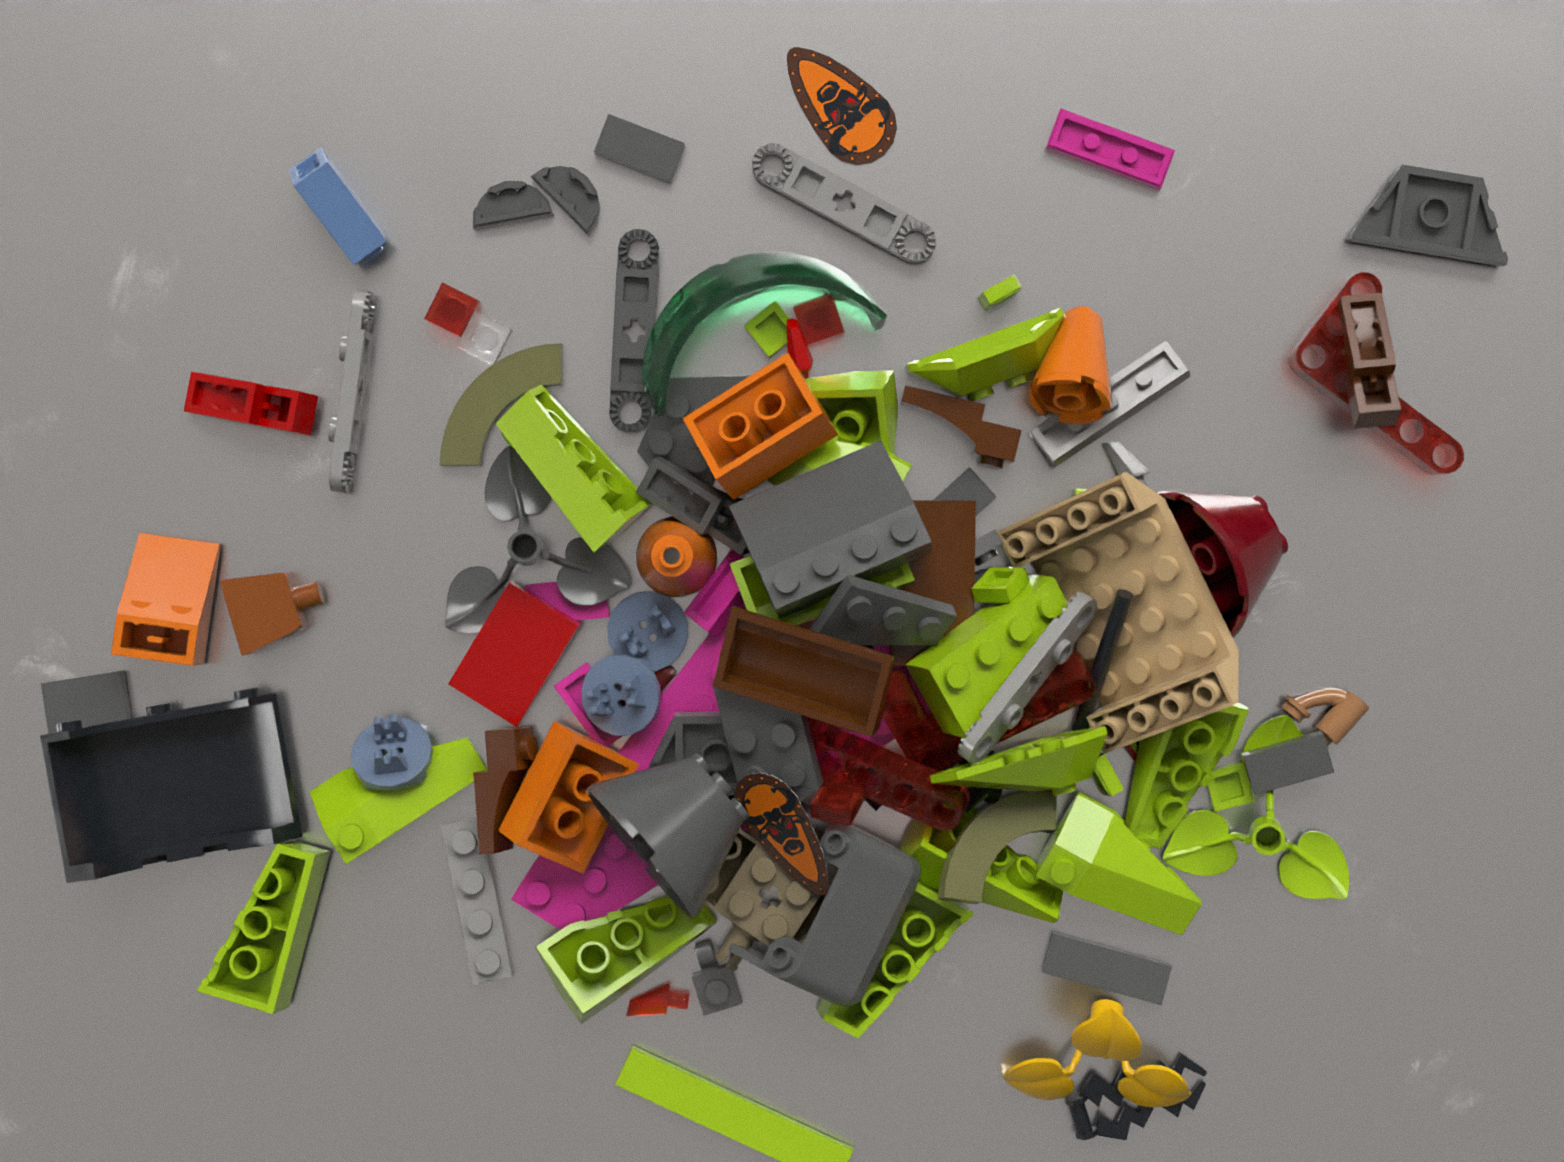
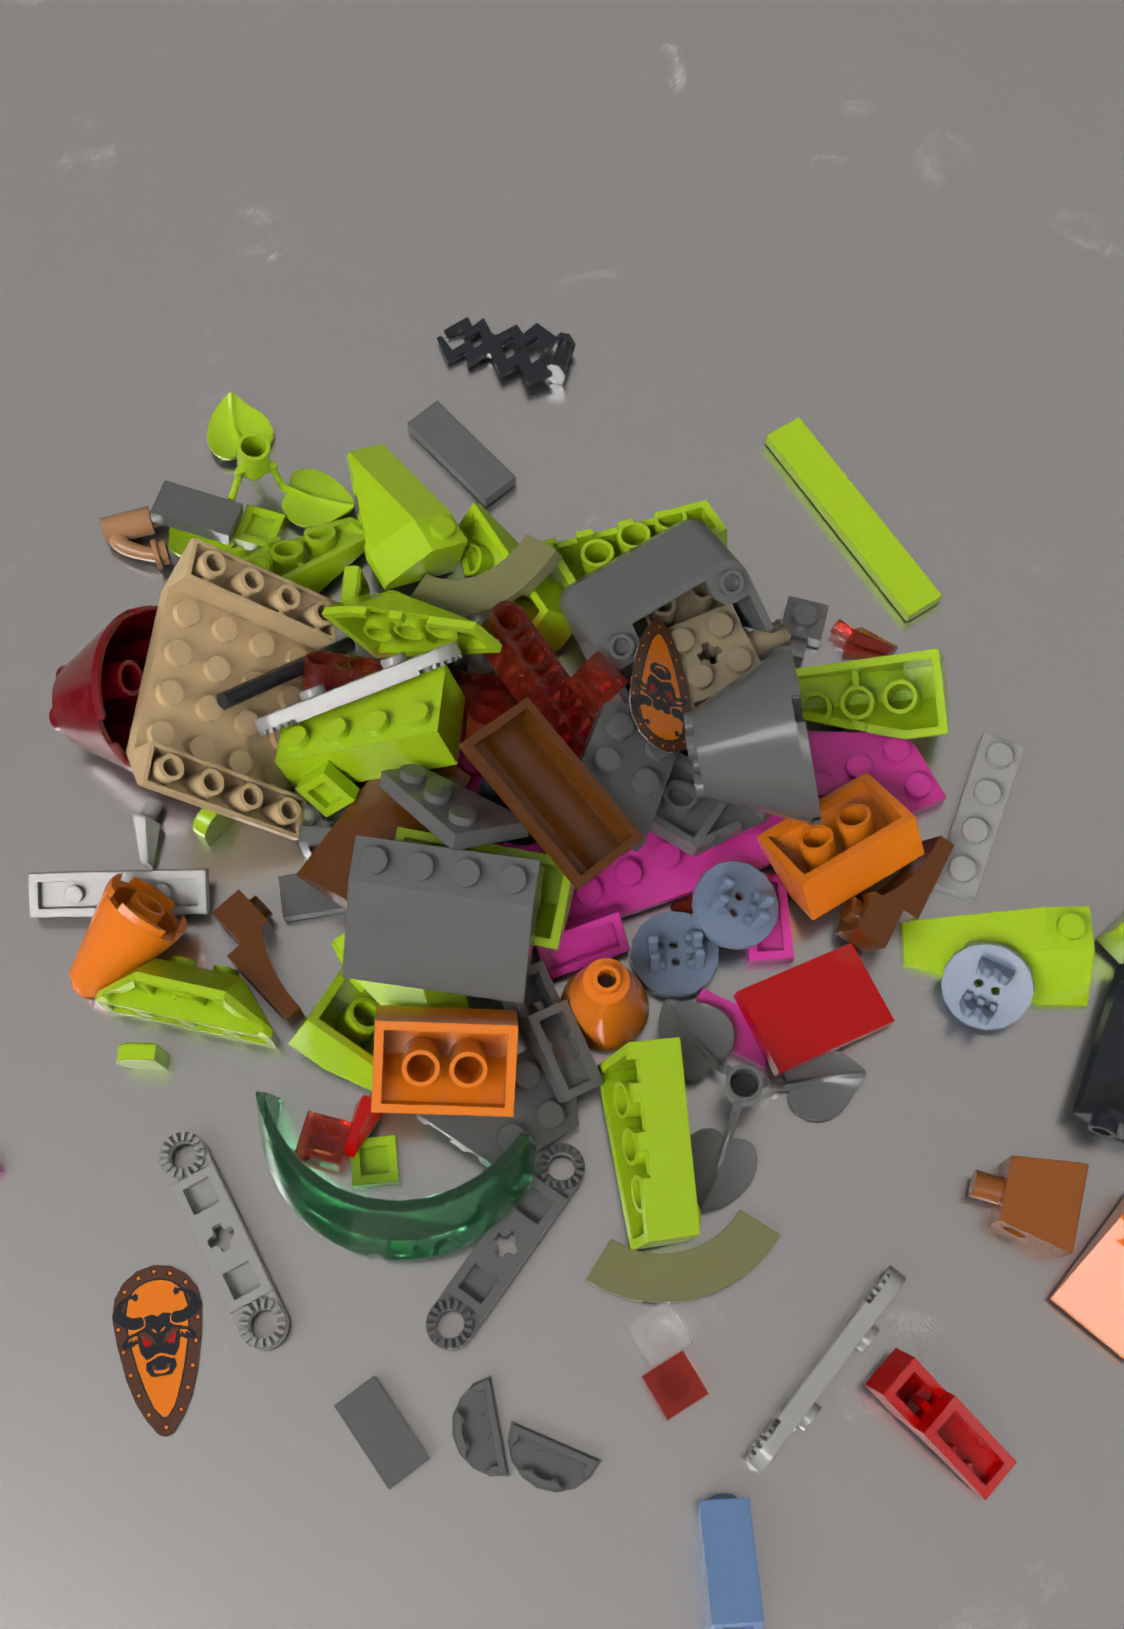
camera: 150 degrees left, 20 degrees down
yellow plant [1003,999,1191,1107] -> none

